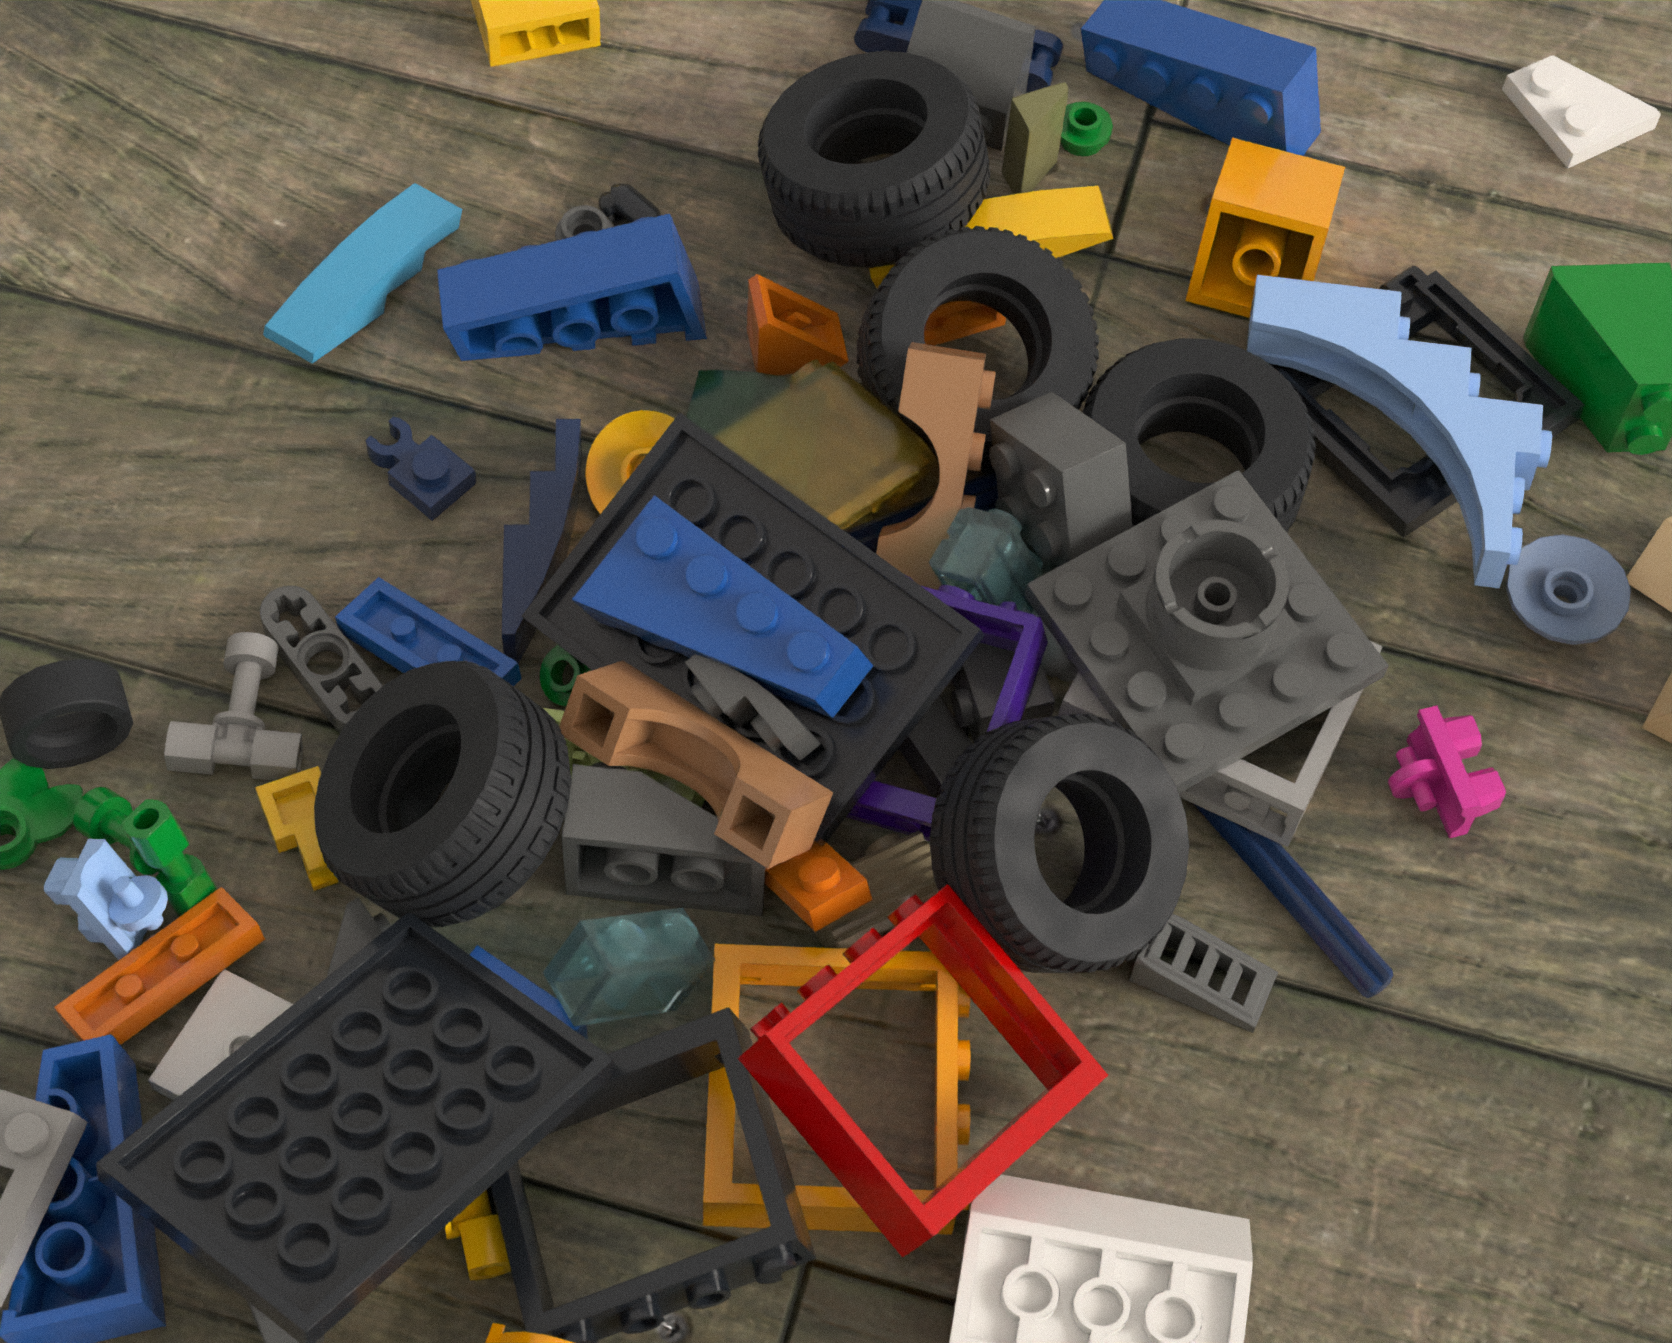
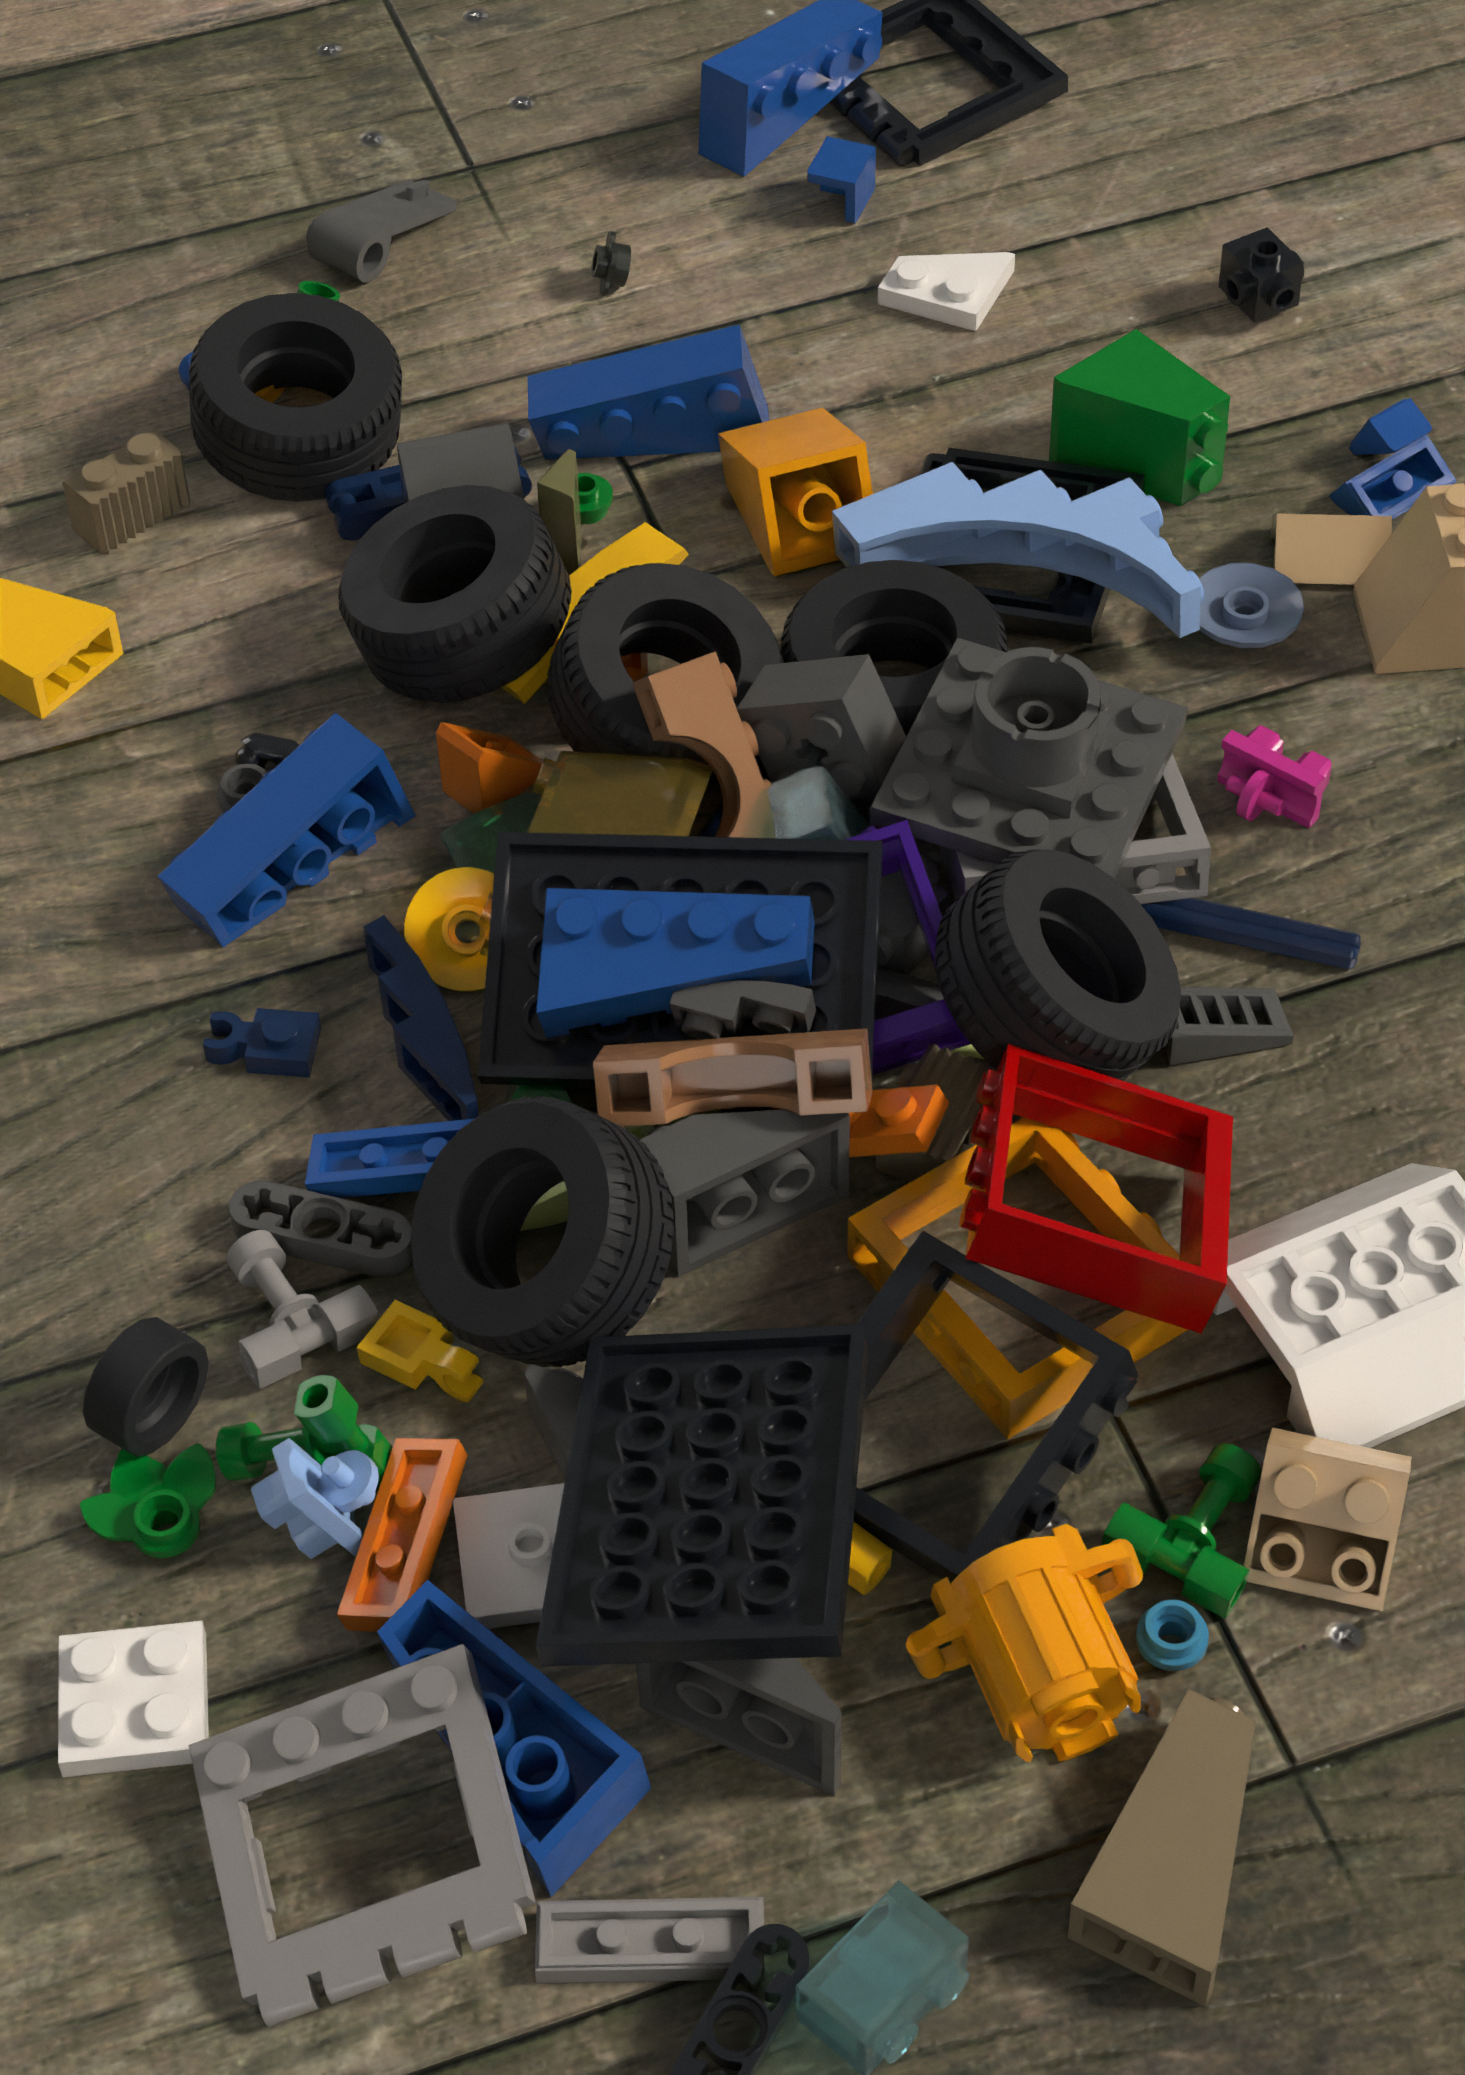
camera: 30 degrees left, 10 degrees down
dark azure slope [263,183,462,363] -> none
clear light blue brick [543,908,715,1027] -> none

